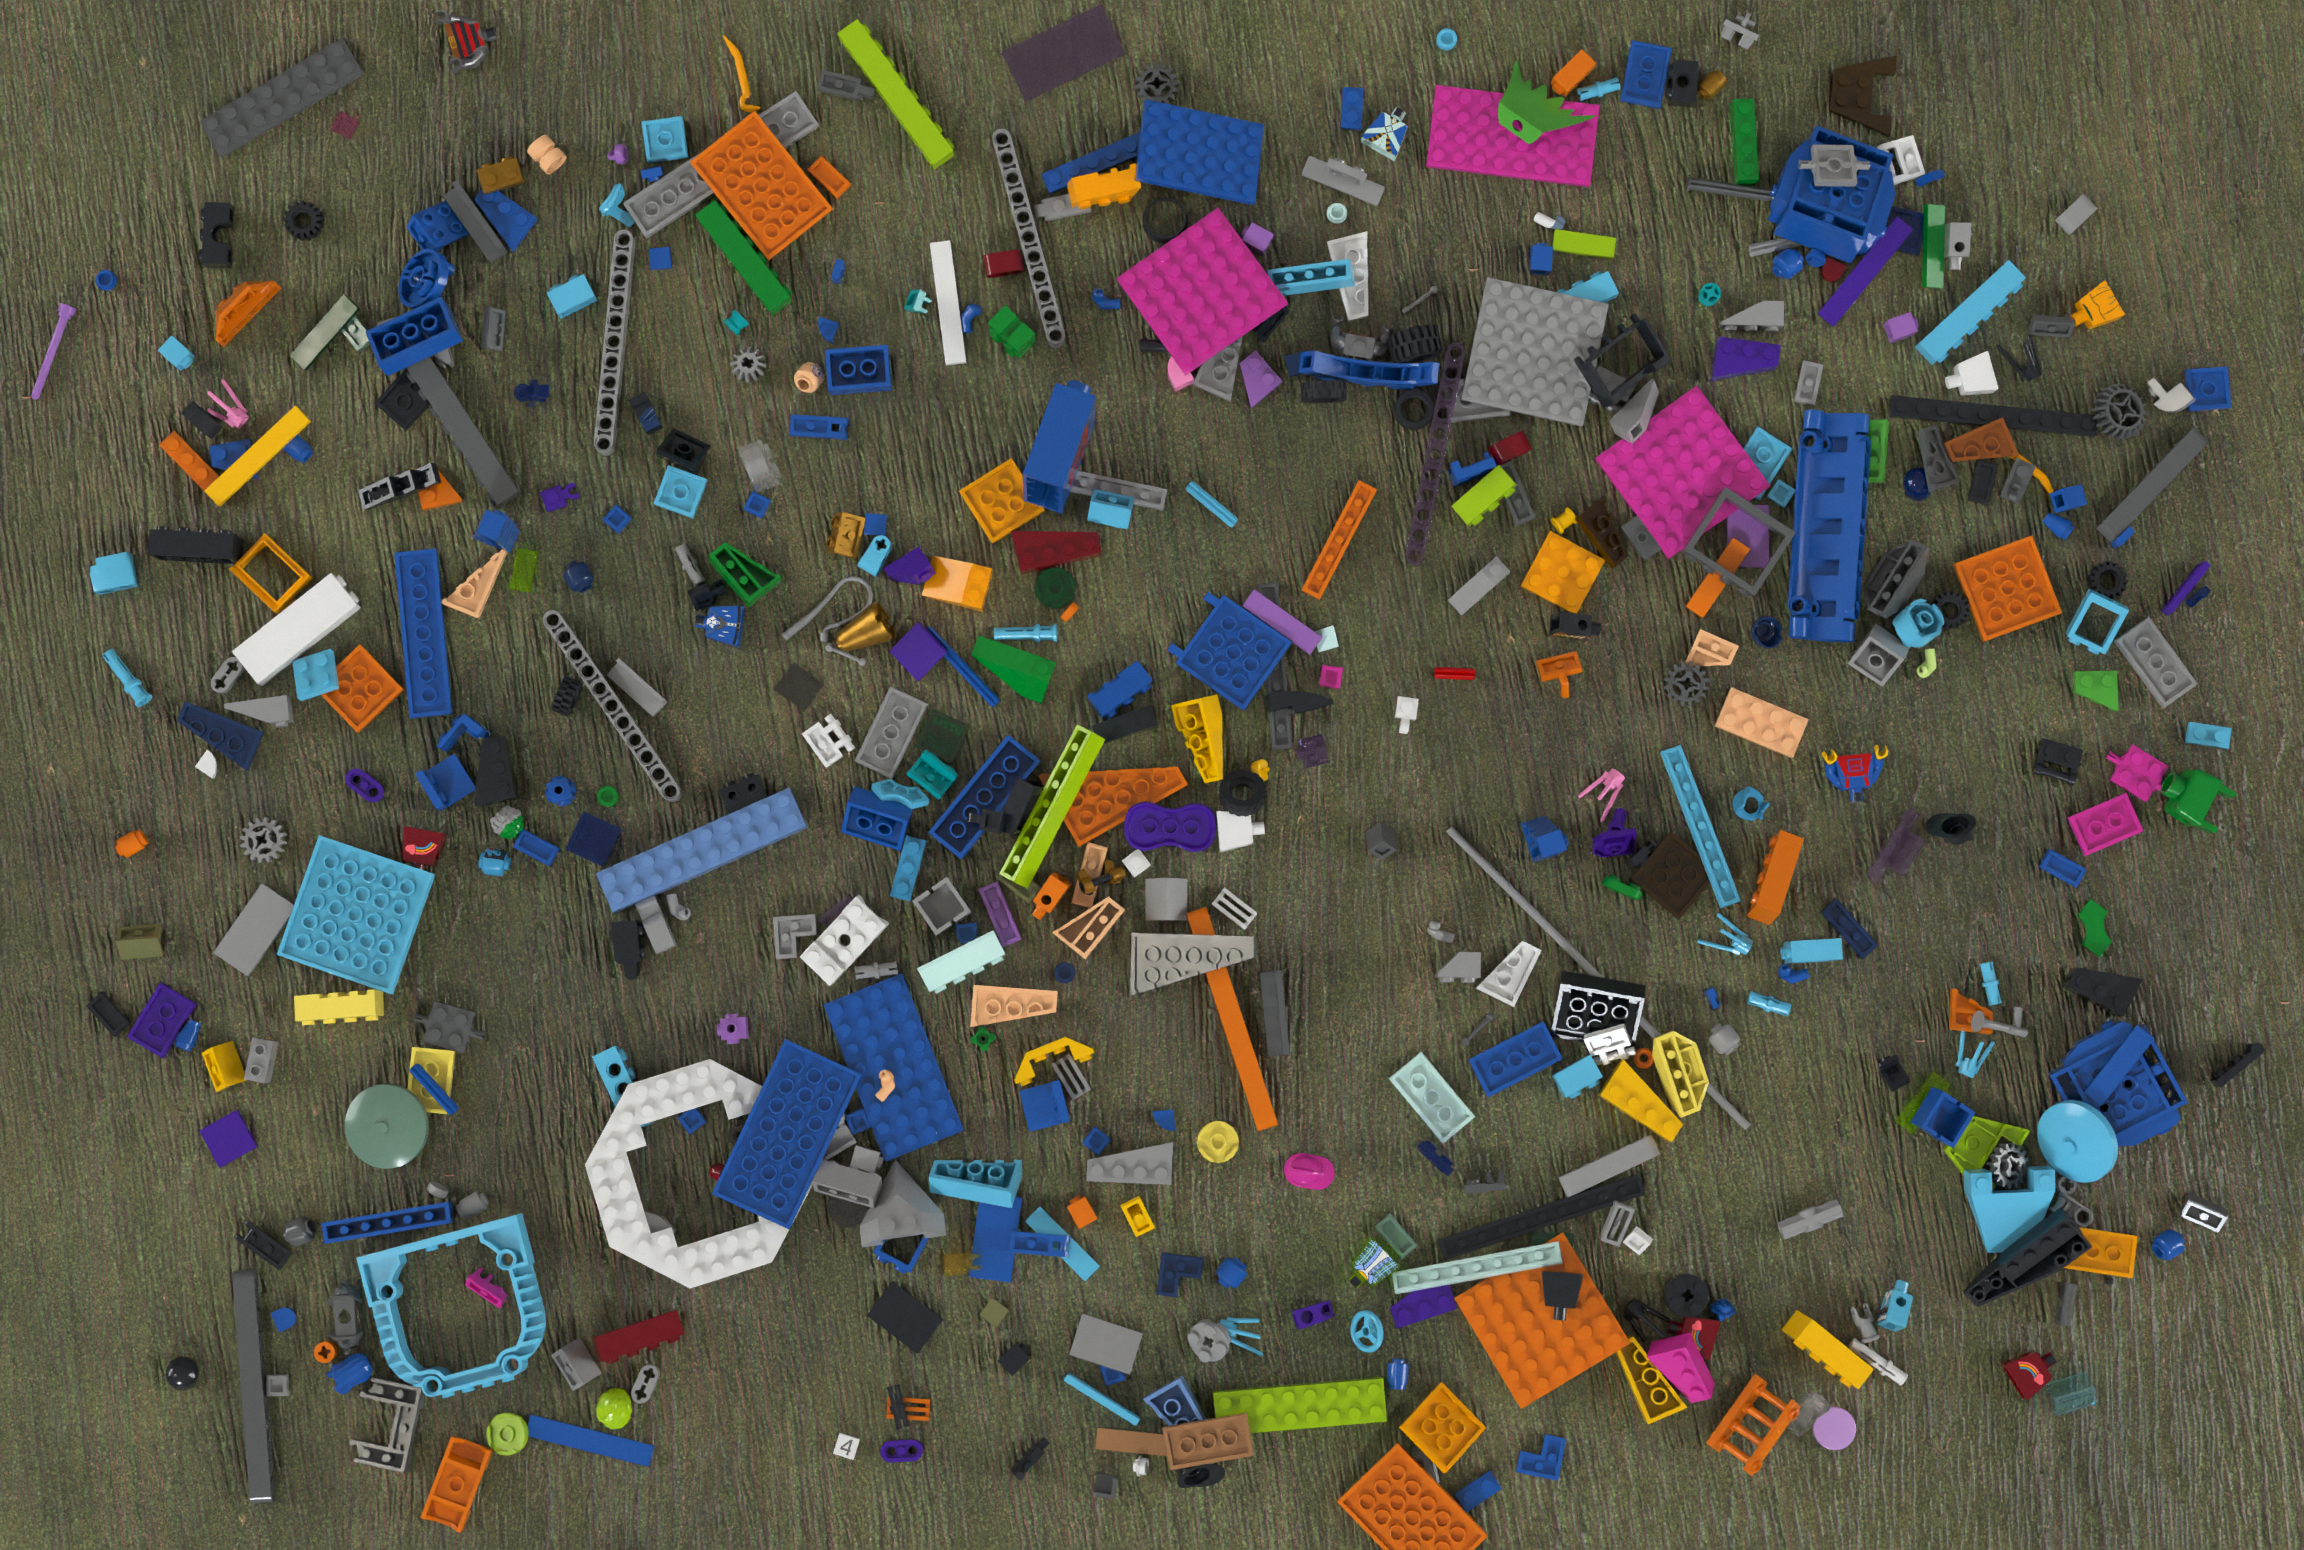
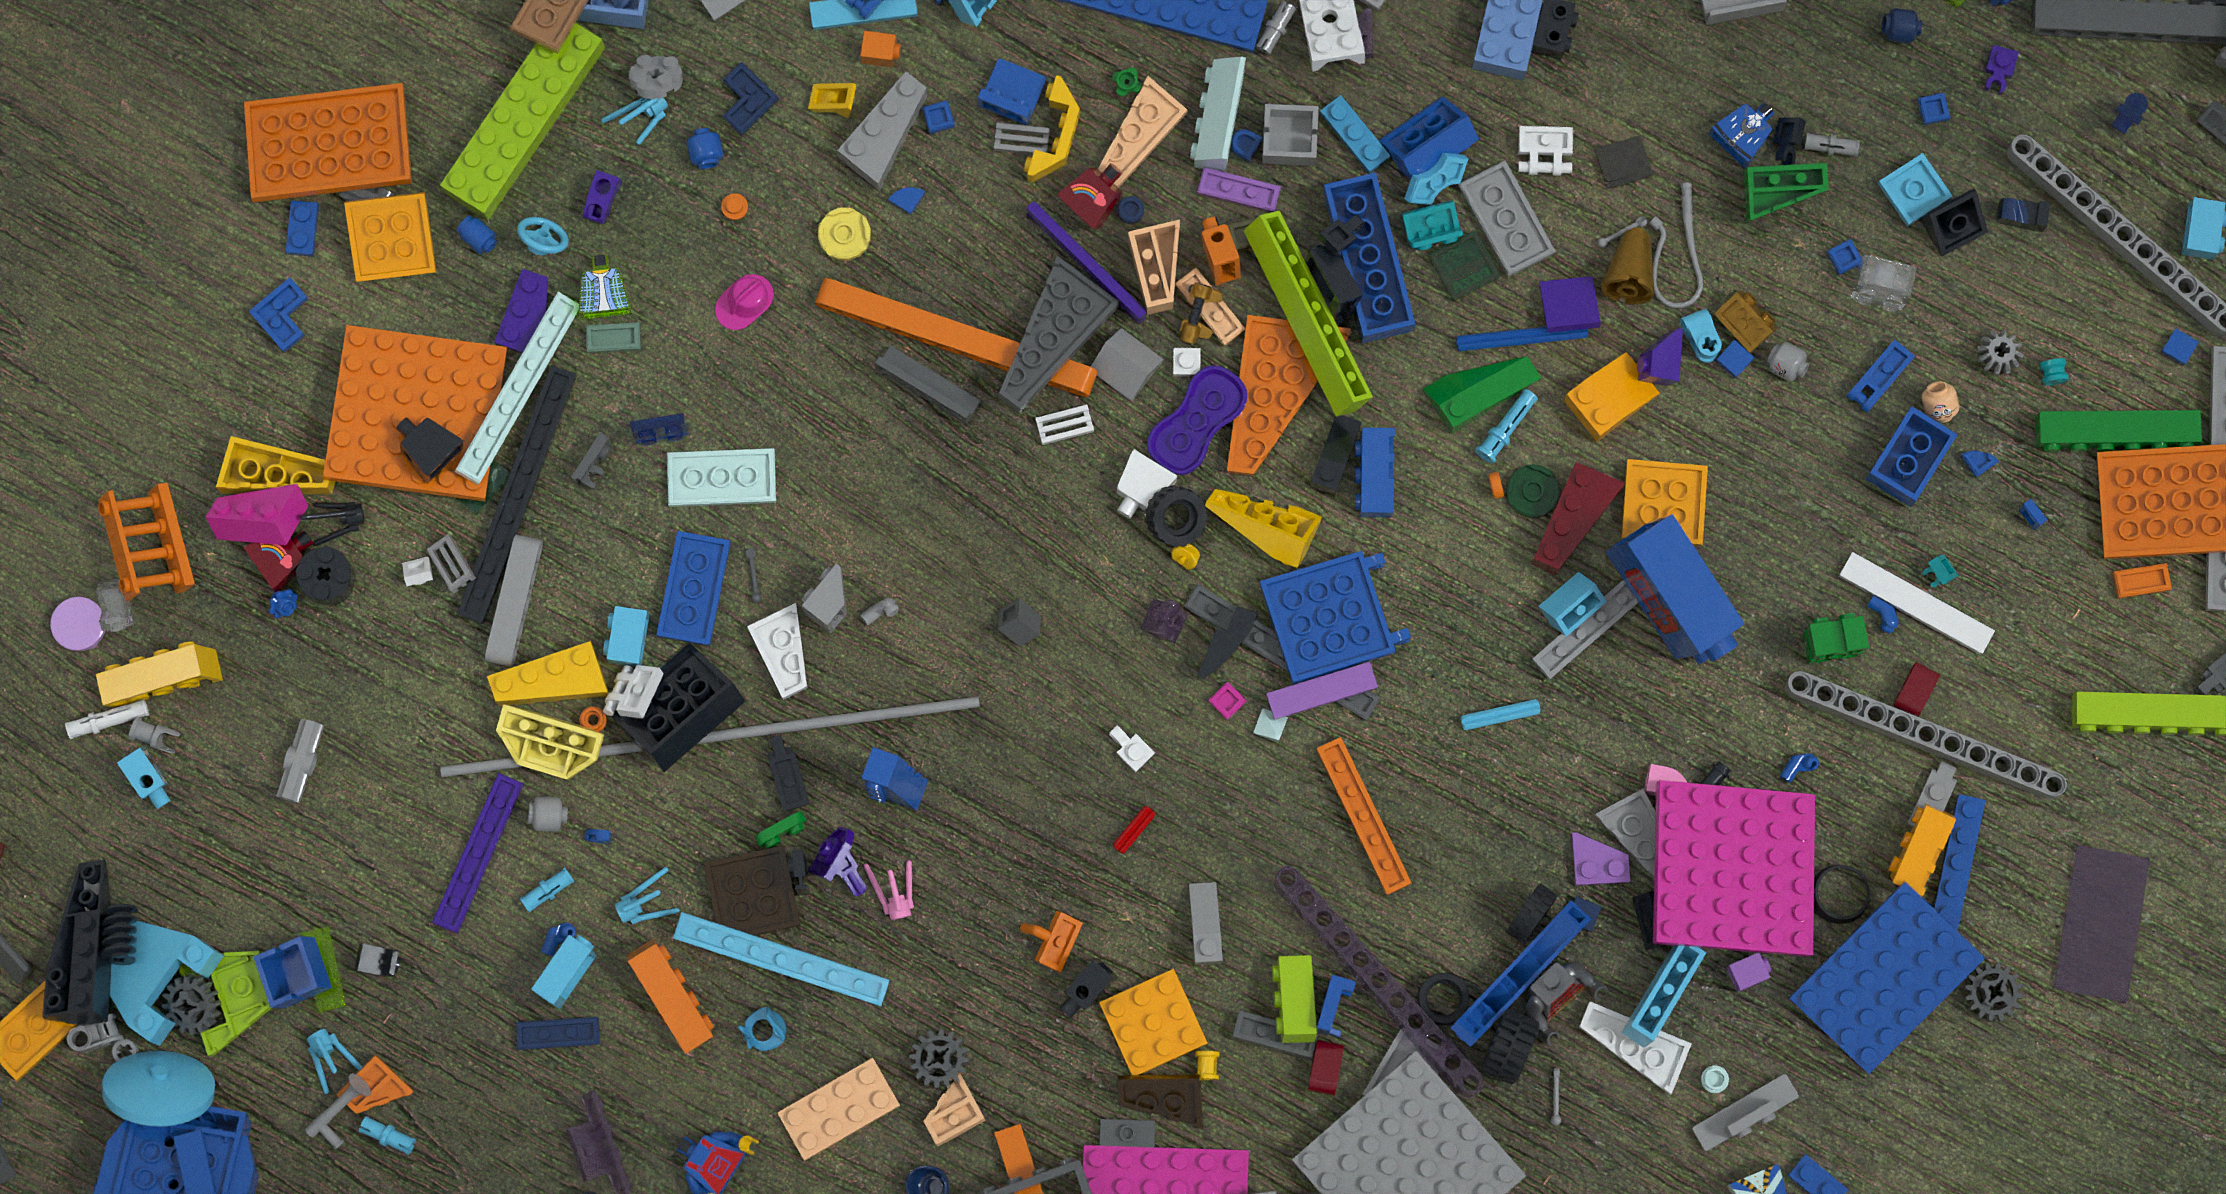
camera: 130 degrees right, 5 degrees down
none -> black piece [101,904,138,965]
none -> dark purple tile [432,773,524,934]
none -> orange plate [721,193,748,220]
none -> black hinge [768,735,810,812]
none -> dark purple tile [1027,202,1146,324]
none -> dark red torso [1057,163,1122,229]
none -> light grey head [1767,342,1809,382]

